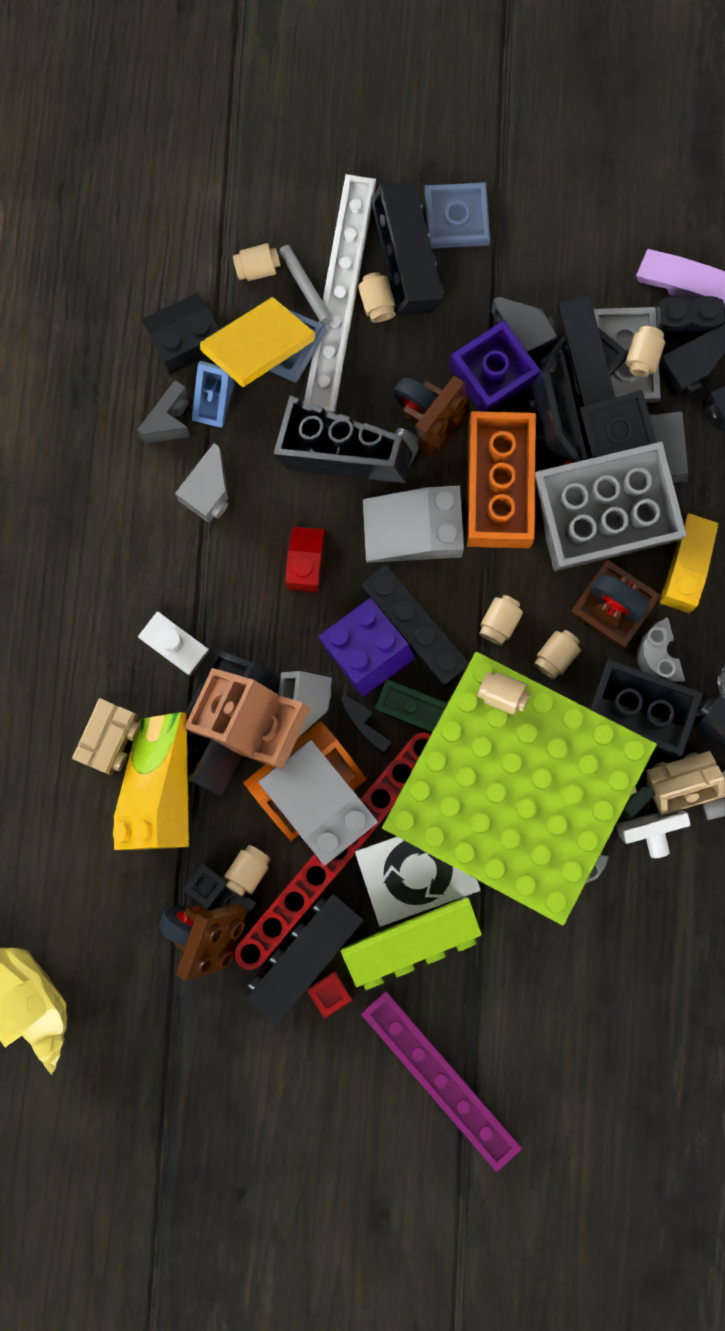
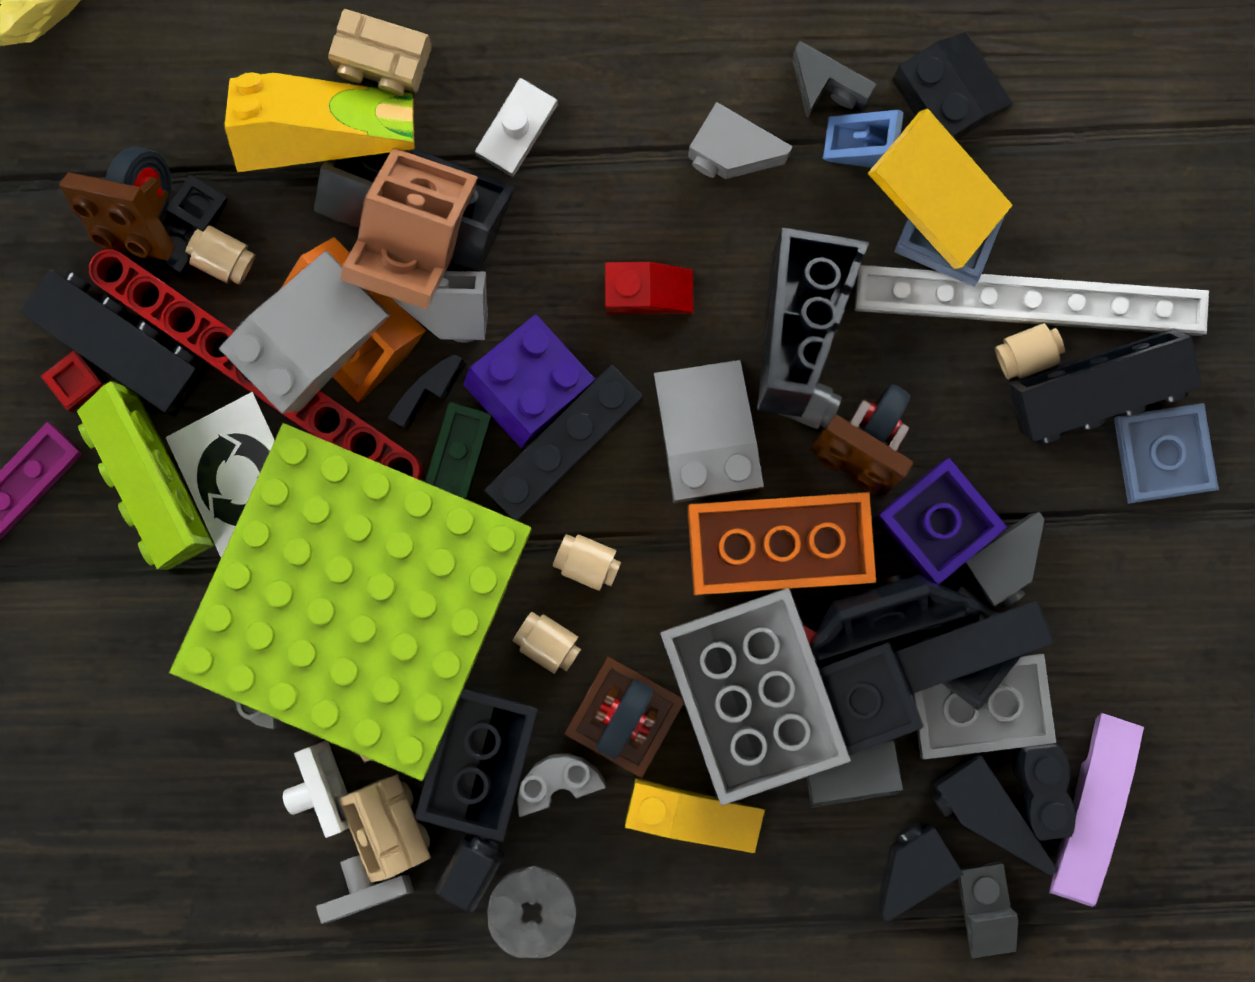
camera: 85 degrees right, 5 degrees up
tan brick [233,243,281,282] -> none
light grey bar [279,245,332,325] -> none
tan brick [477,672,531,715] -> none
clear green tile [622,786,656,819] -> none
tan brick [625,326,665,377] -> none

